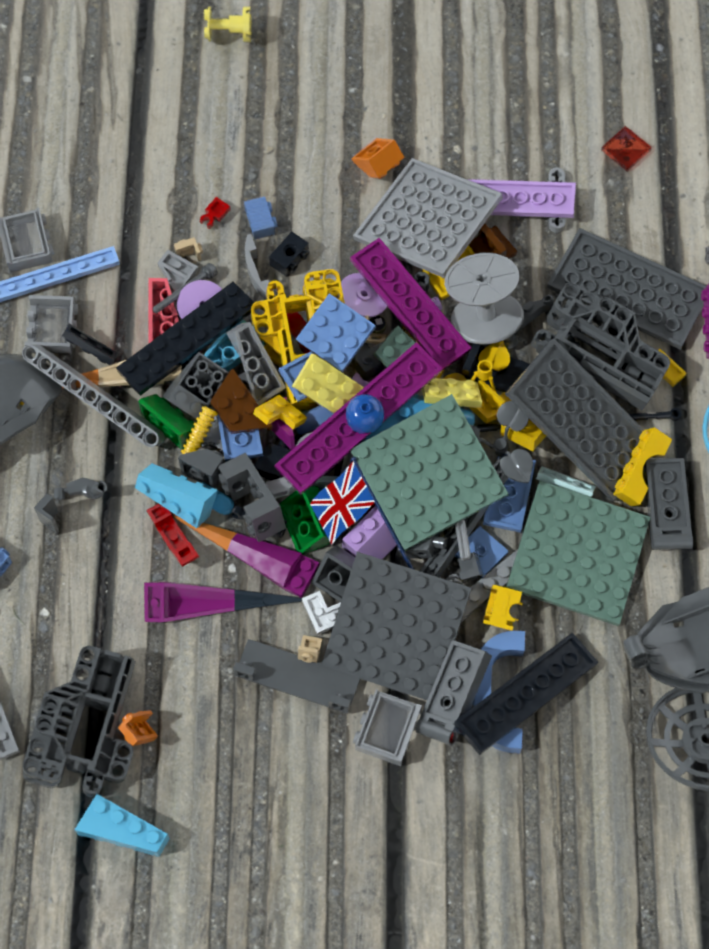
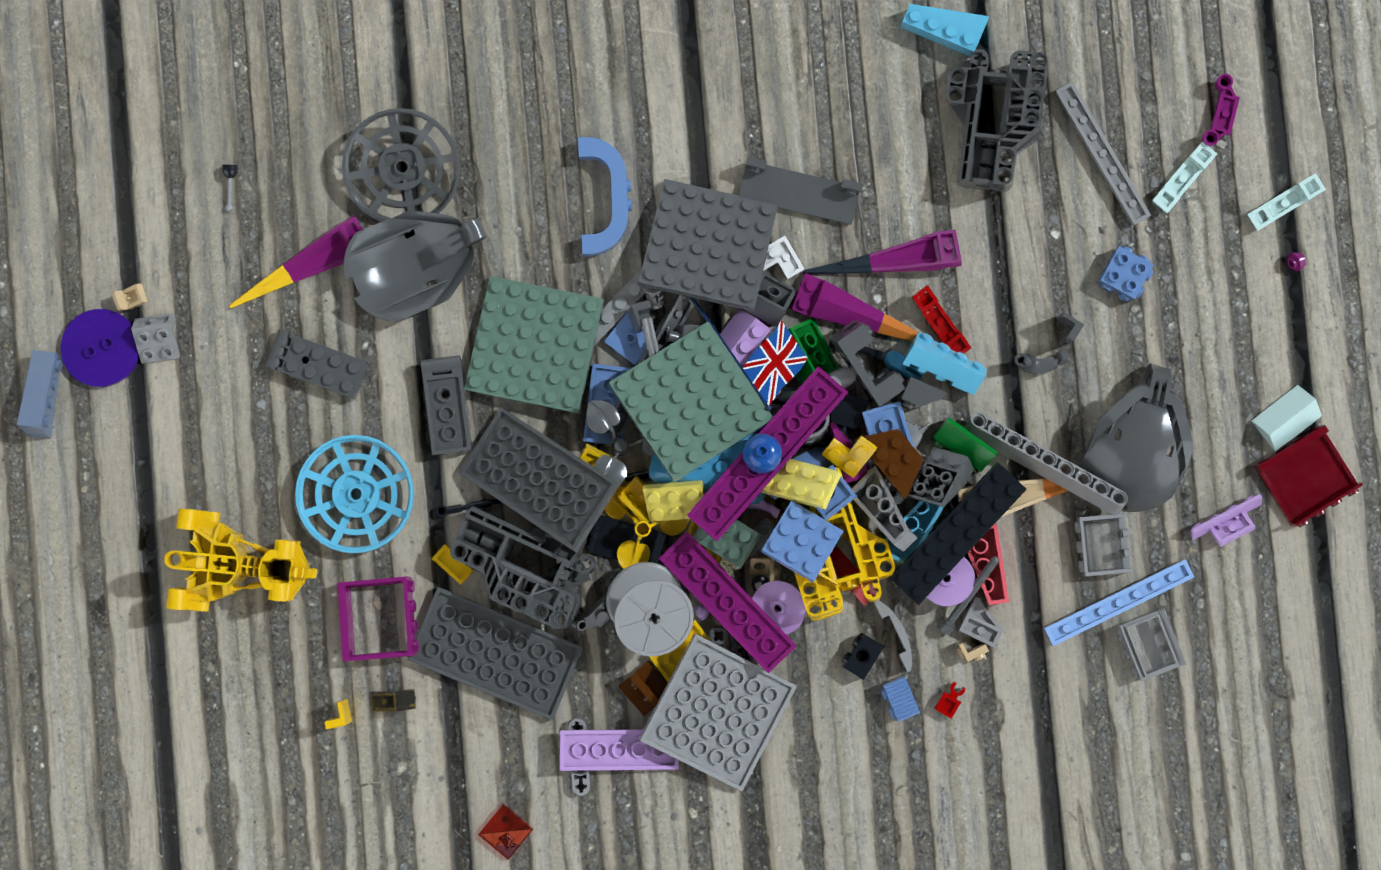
camera: 175 degrees right, 20 degrees up
black plate [62,323,117,365] -> none
orange bracket [118,710,158,746] -> none
yellow piece [181,406,218,454] -> none
tan bracket [298,635,322,663] -> none
orange slope [351,138,404,179] -> none
window [353,689,422,766] -> none
dark grey hinge [415,640,492,746] -> none
black plate [453,633,599,755] -> none
yellow piece [483,584,523,631] -> none
light aqua plate [536,466,596,497] -> none
yellow arch [613,427,672,506] -> none

